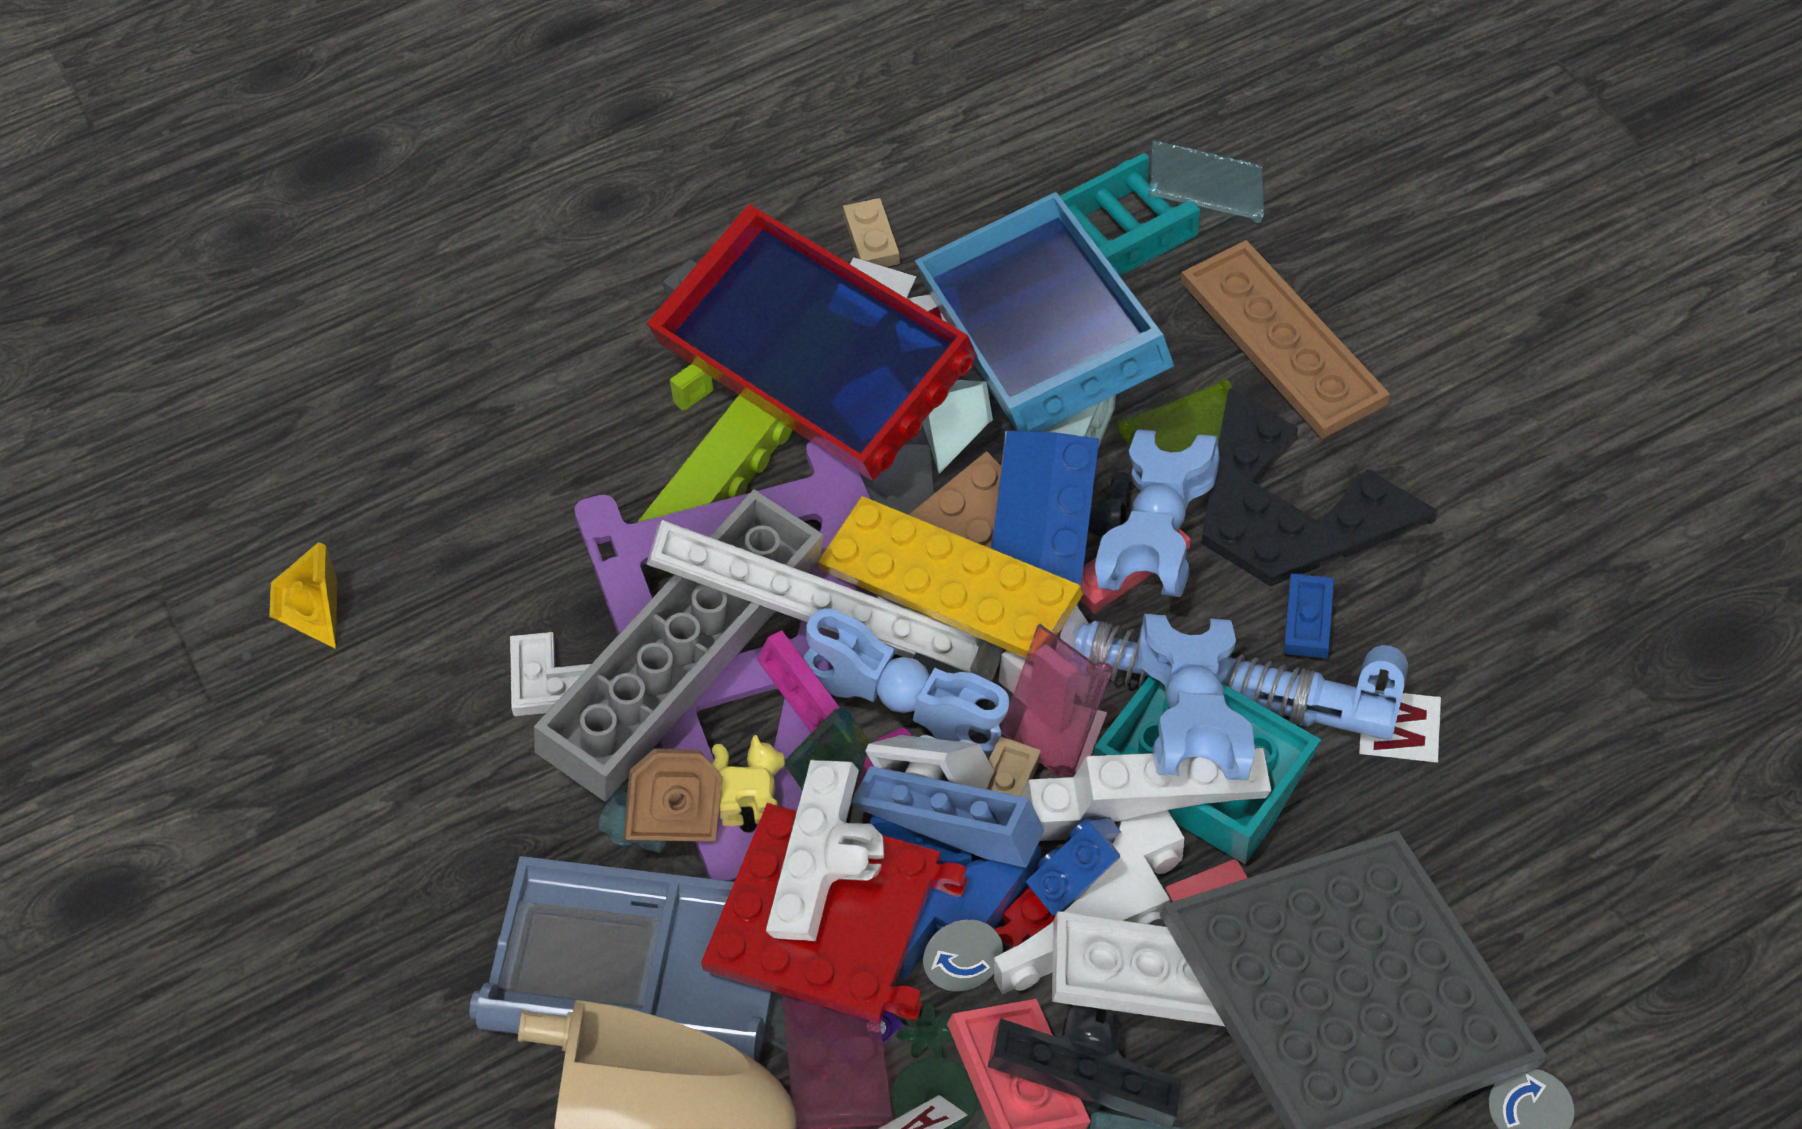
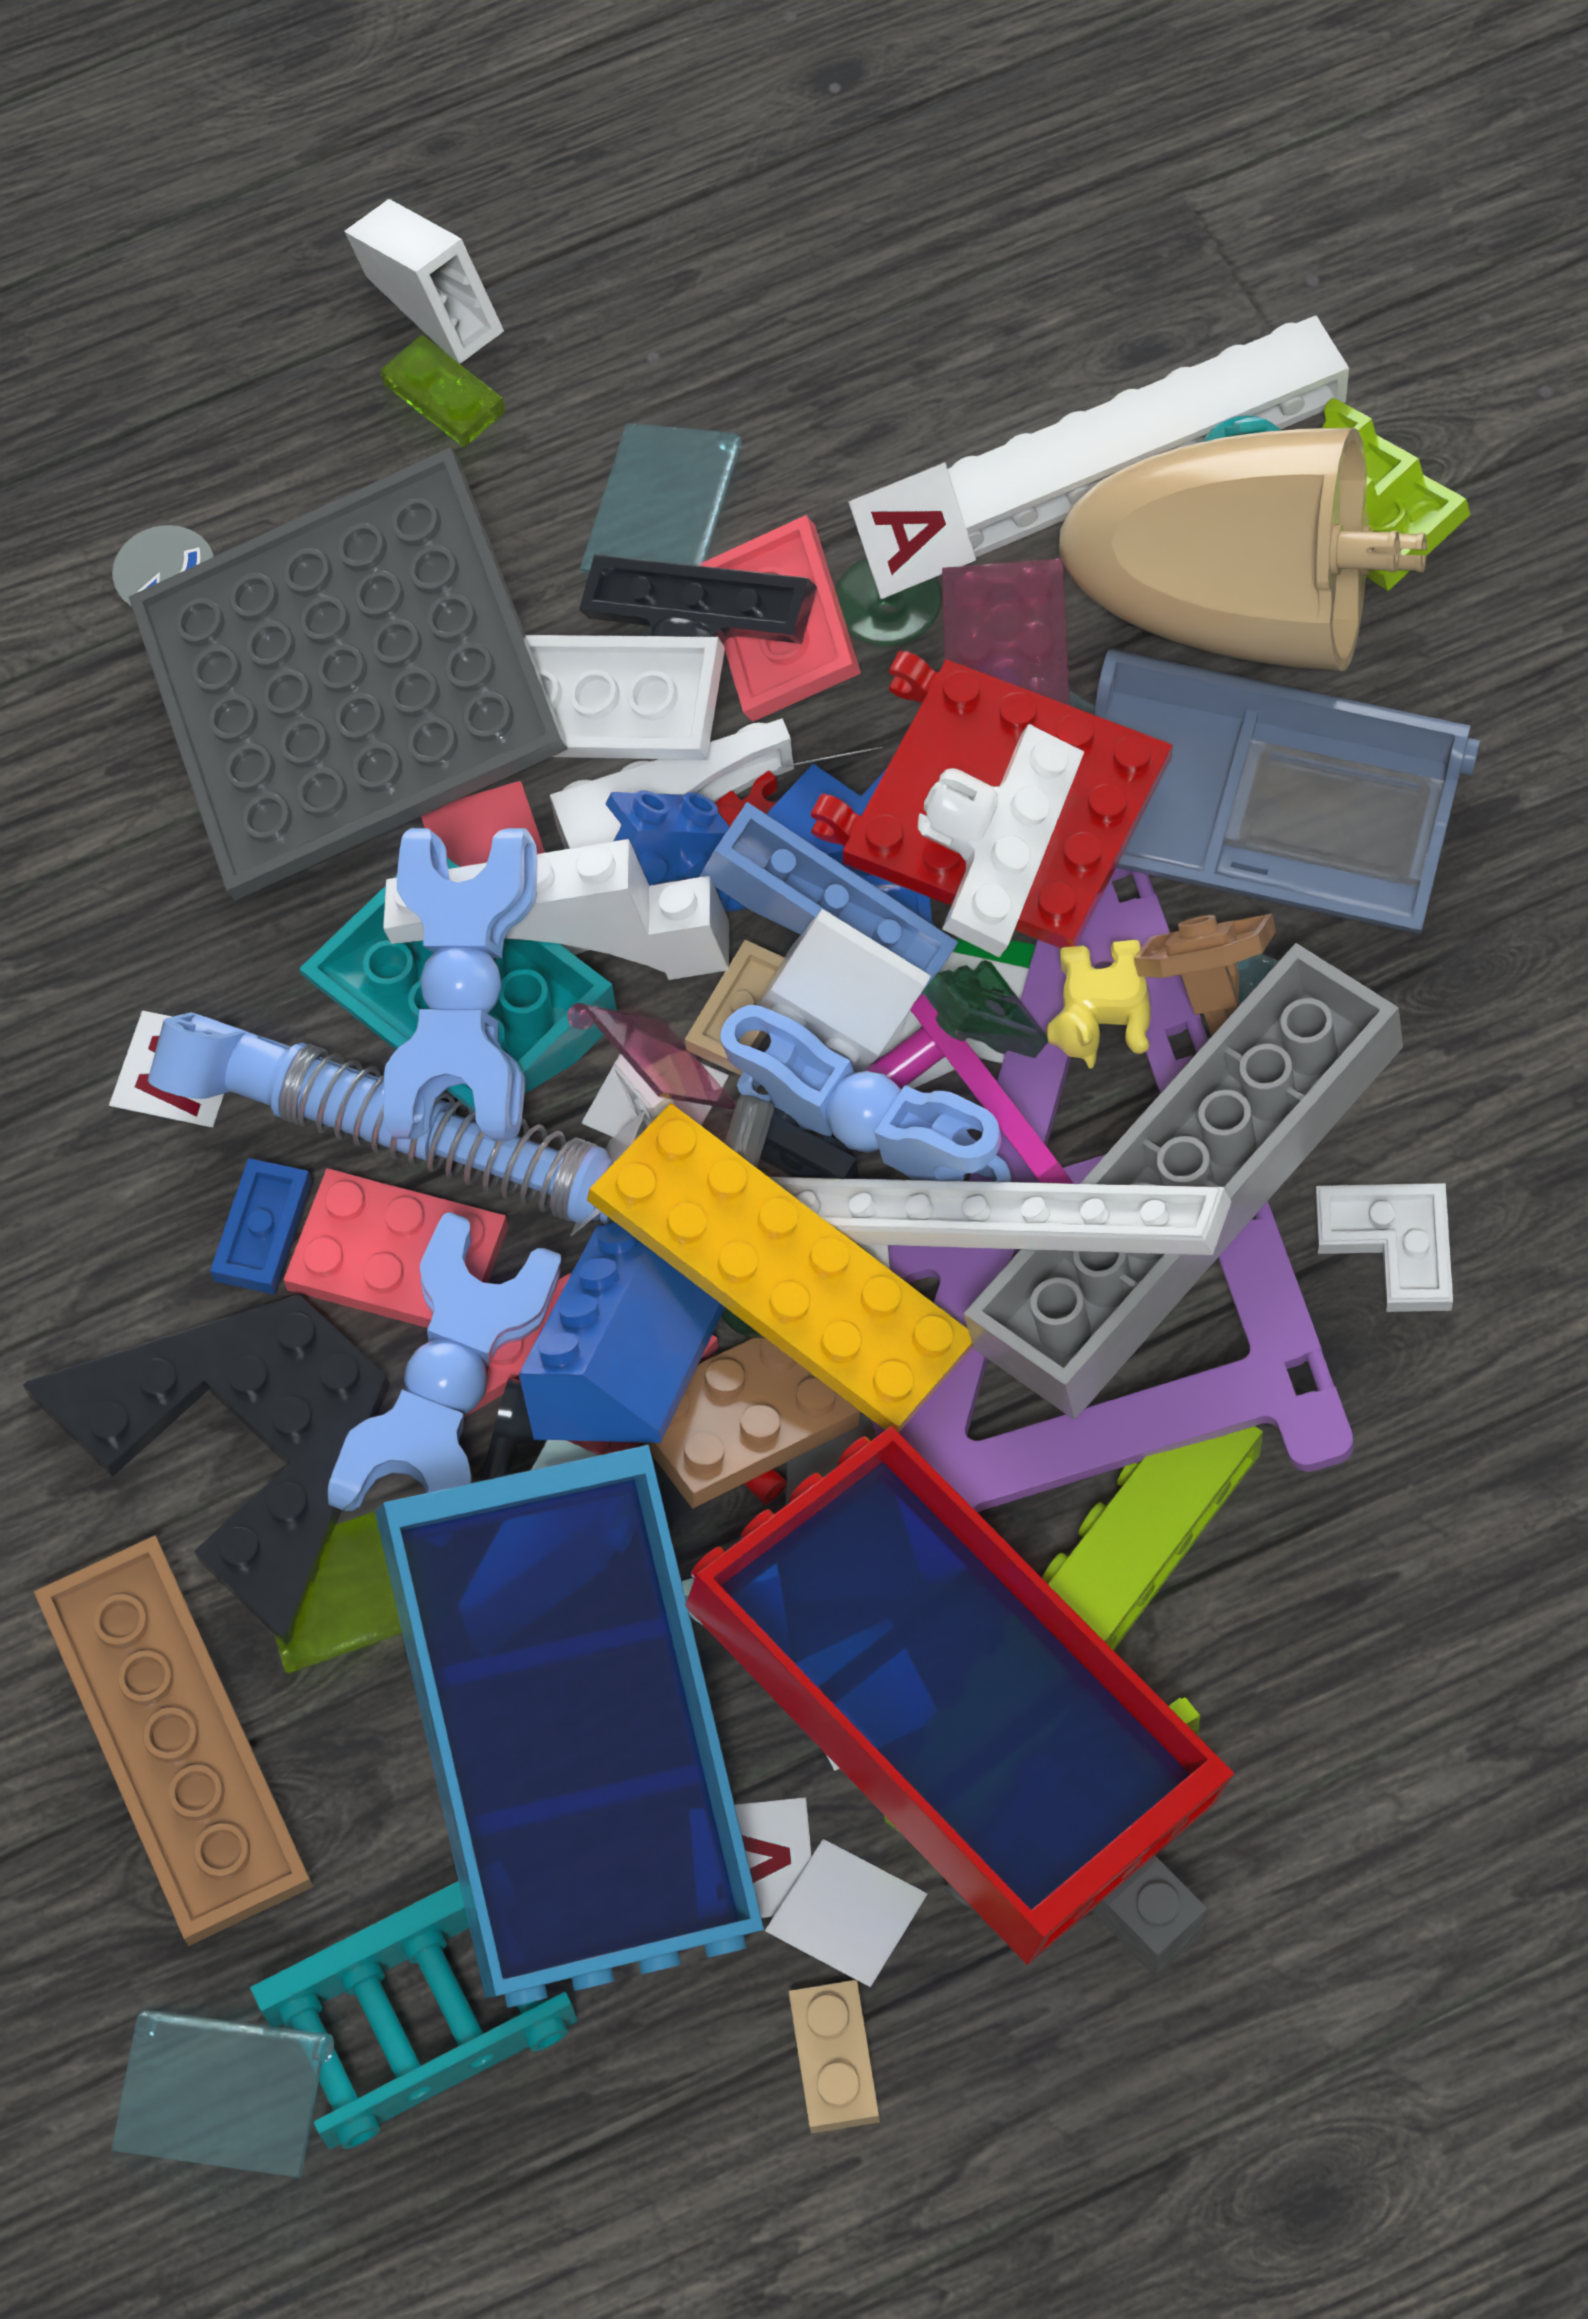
camera: 170 degrees left, 10 degrees up
clear green plant [896,1002,954,1059] -> none
none -> coral plate [283,1168,509,1328]

